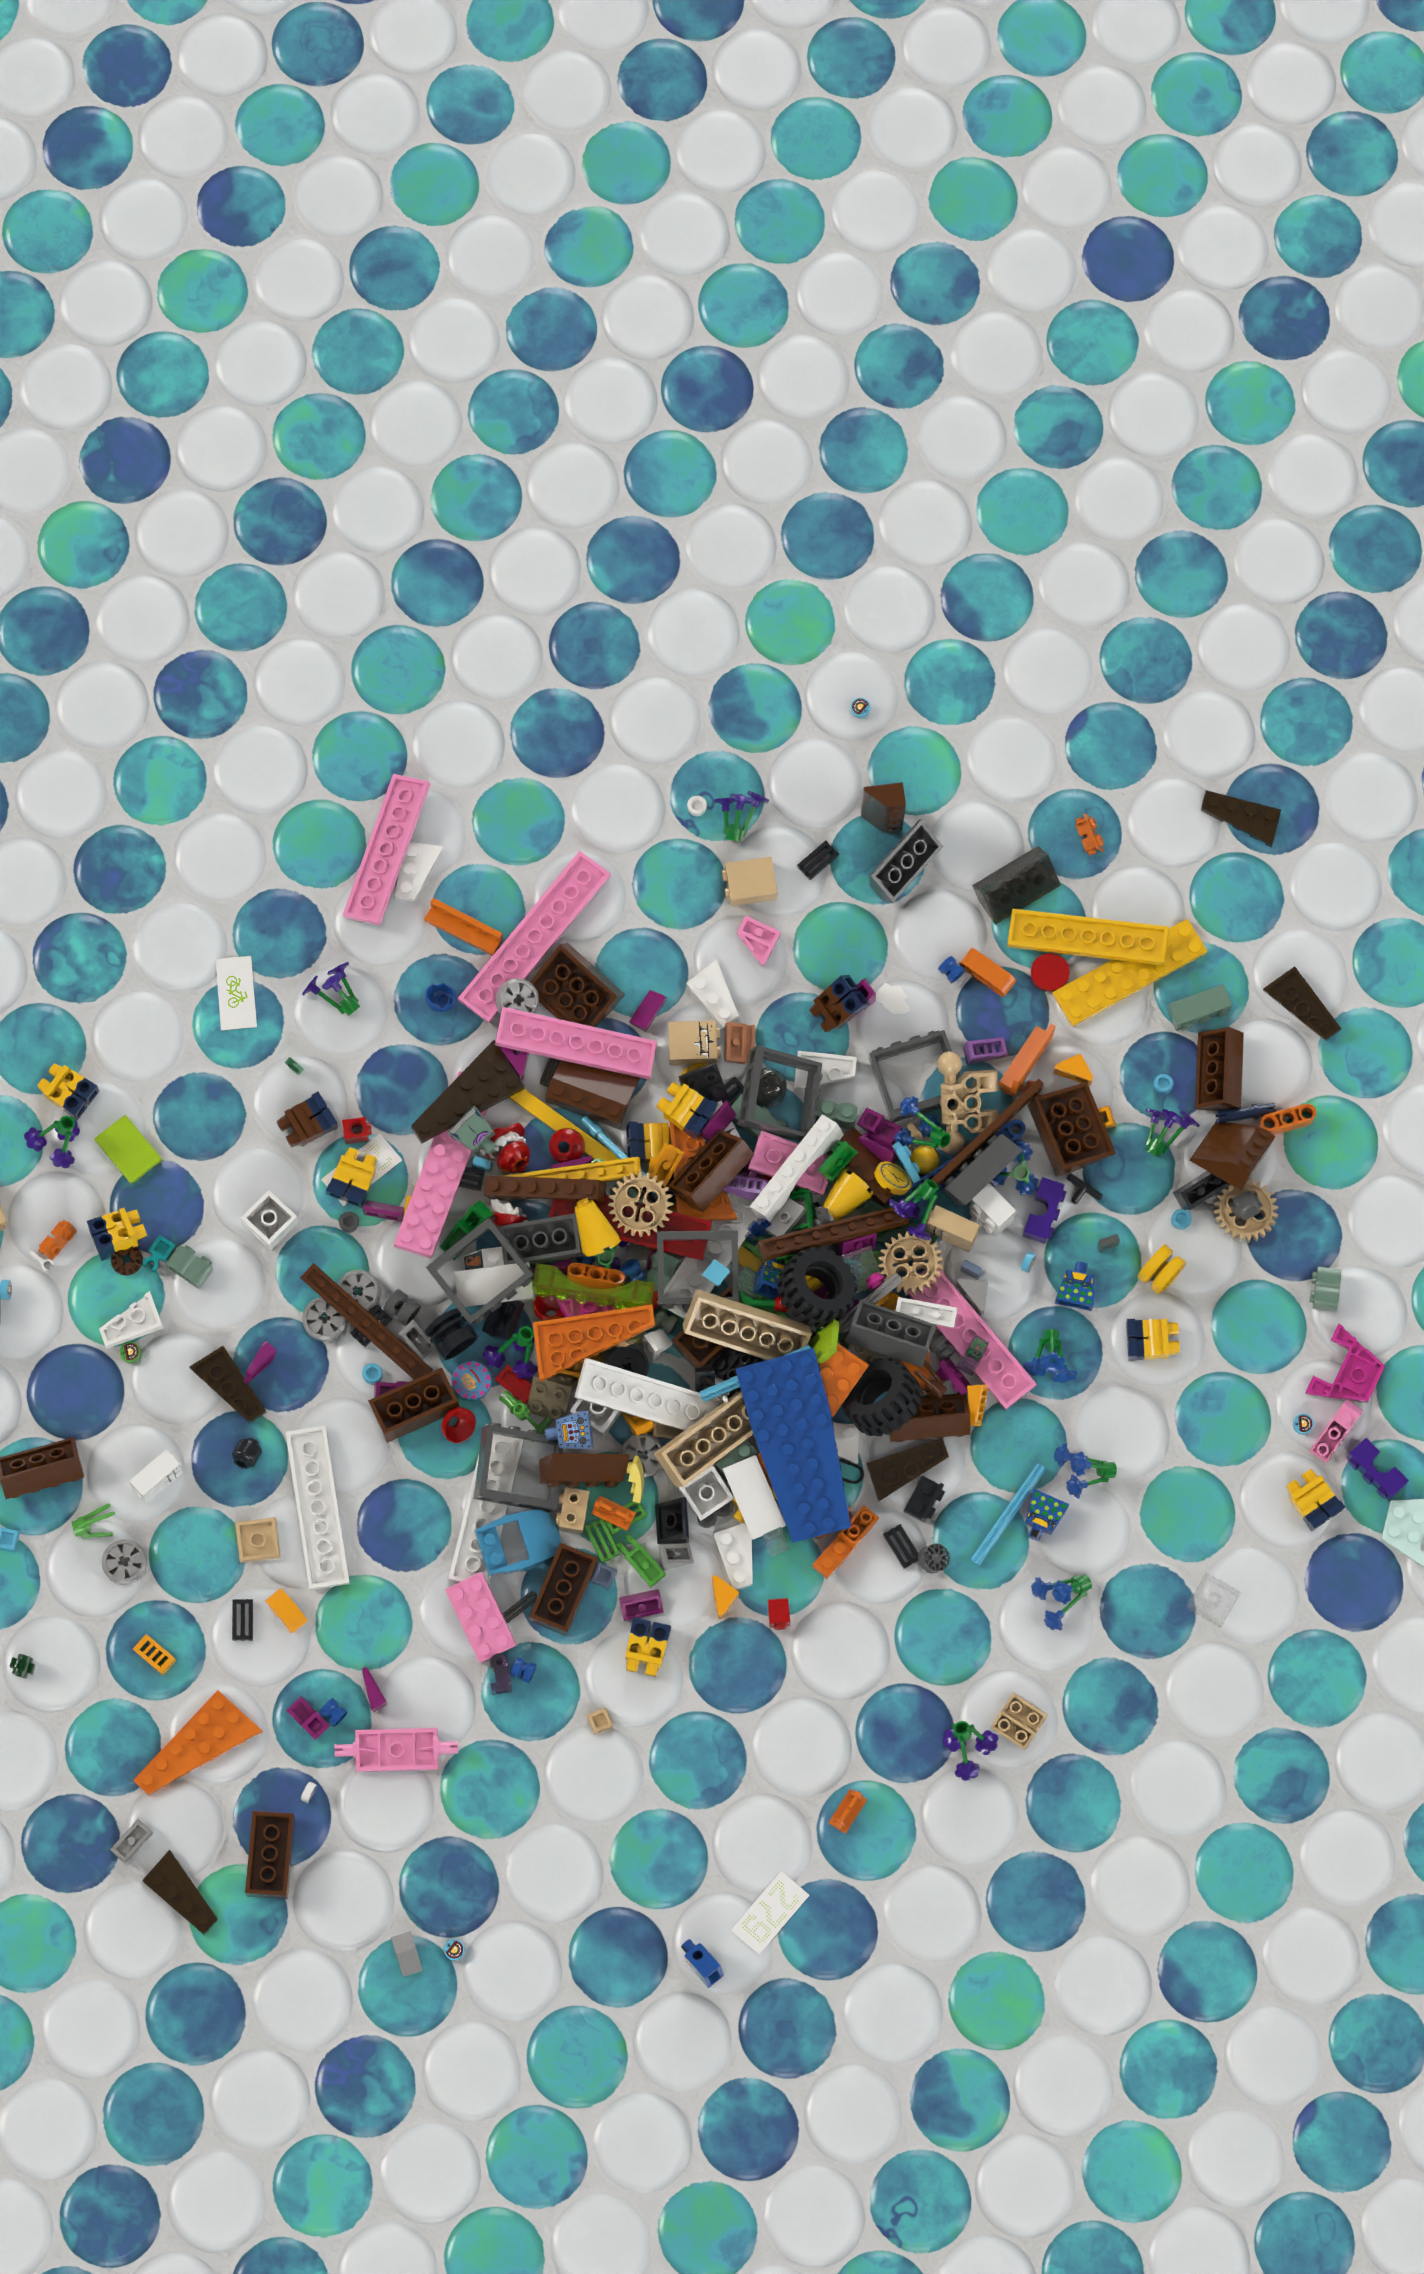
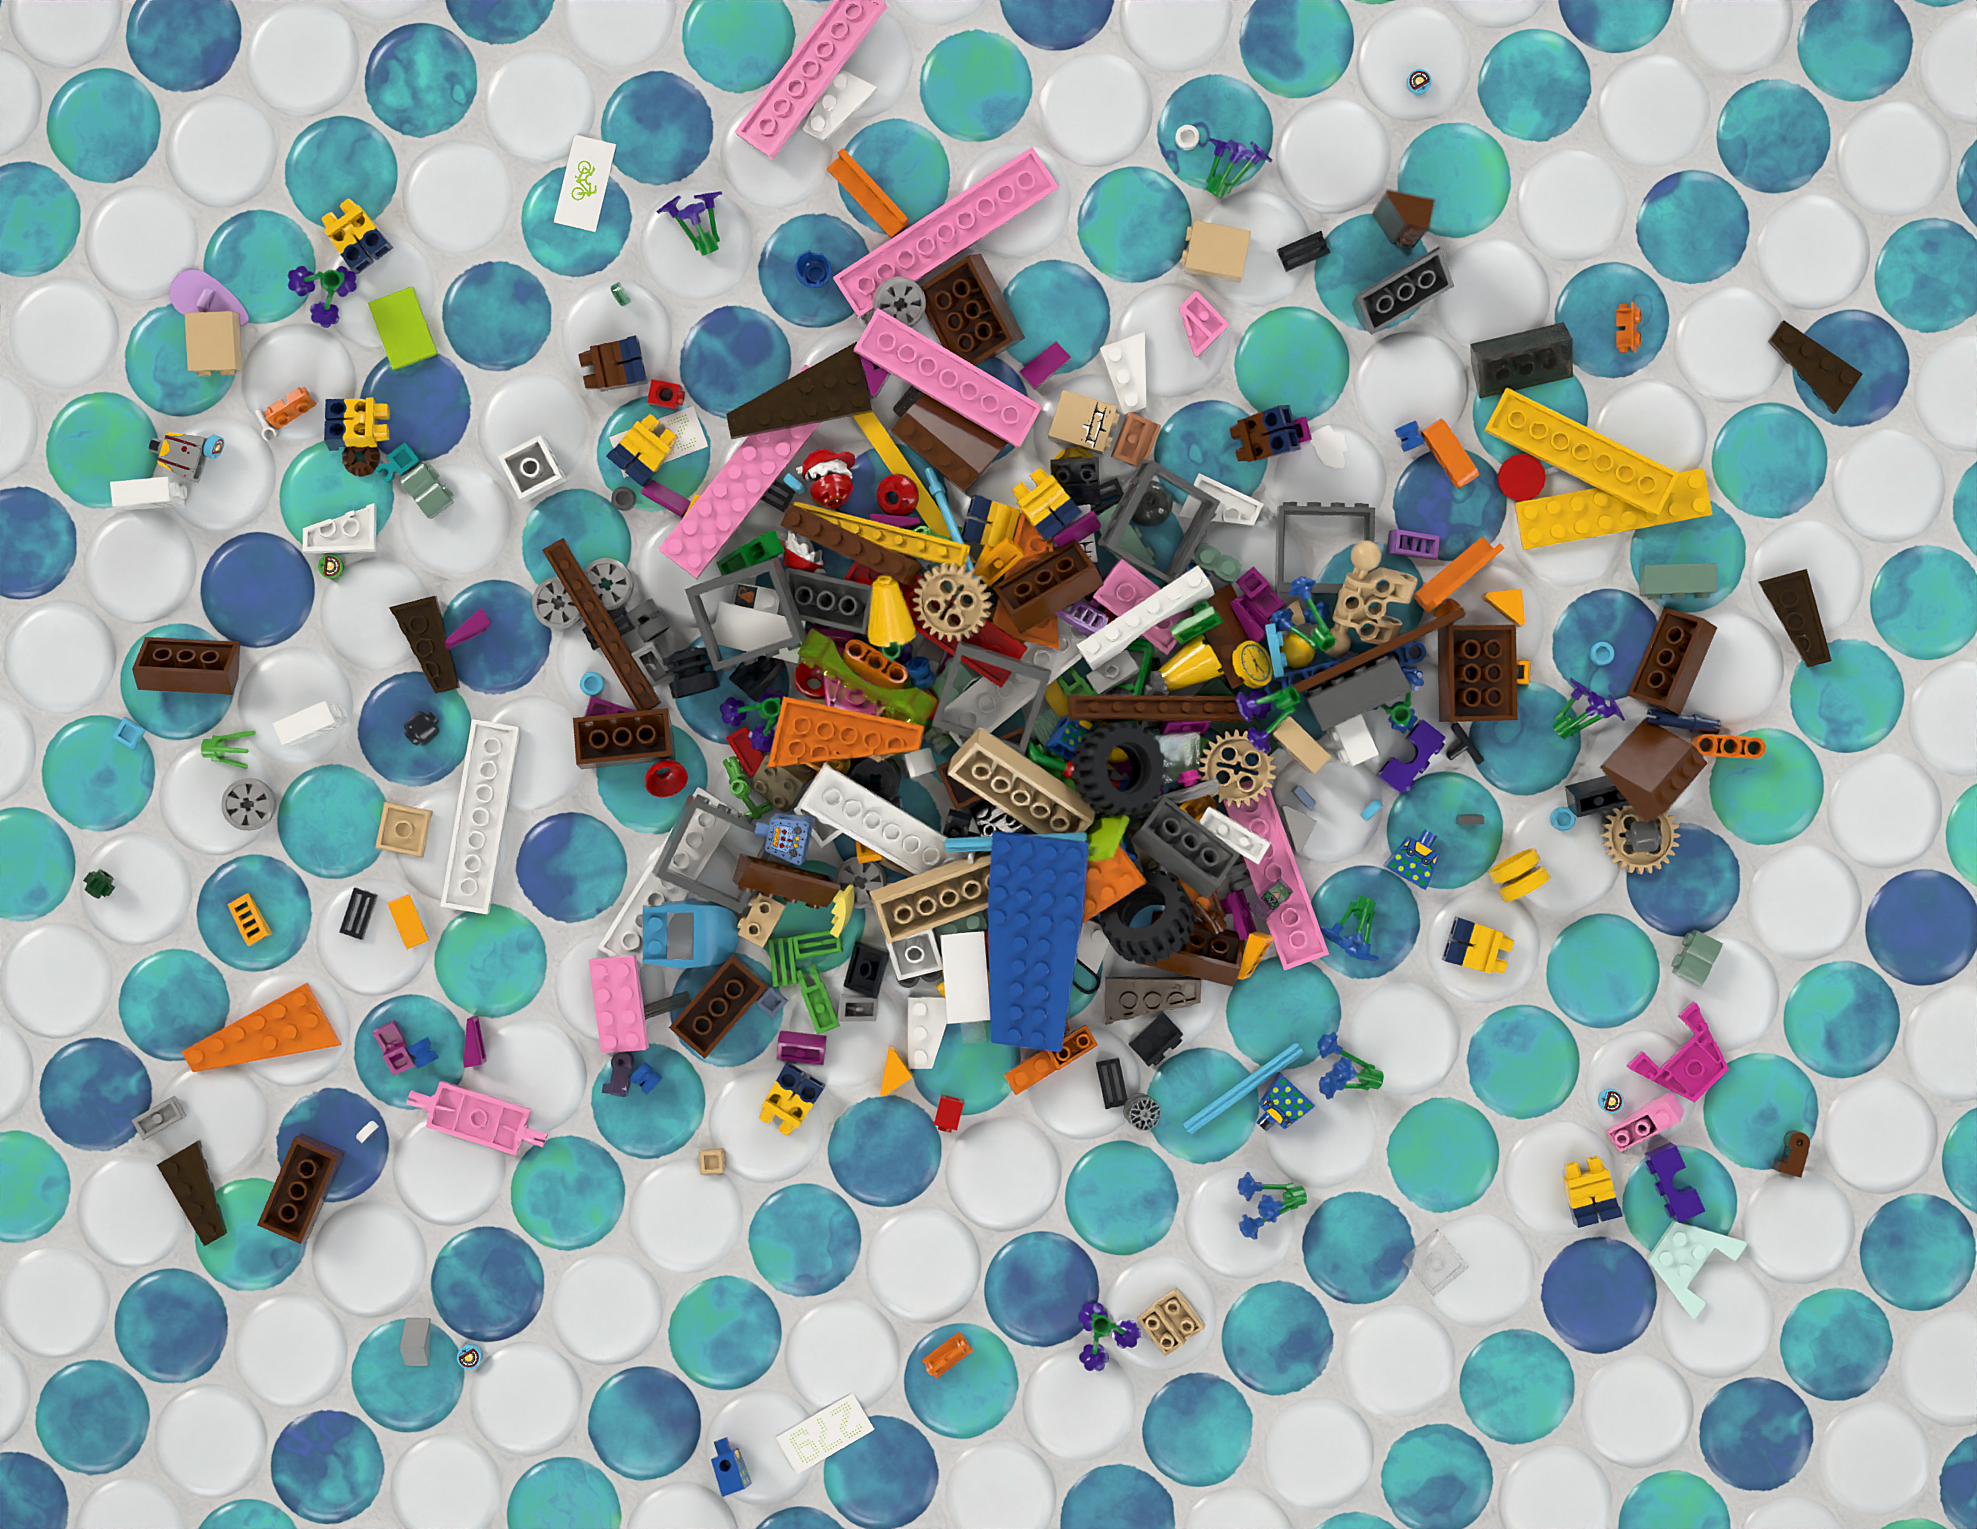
camera: 20 degrees right, 15 degrees up
sand green torso [447,1106,497,1155] -> none
dark azure tile [451,1361,492,1401] -> none
orange hinge [591,1496,636,1531] -> none
medium azure slope [702,1259,730,1287] -> none
clear blue plate [745,1218,772,1241] -> none

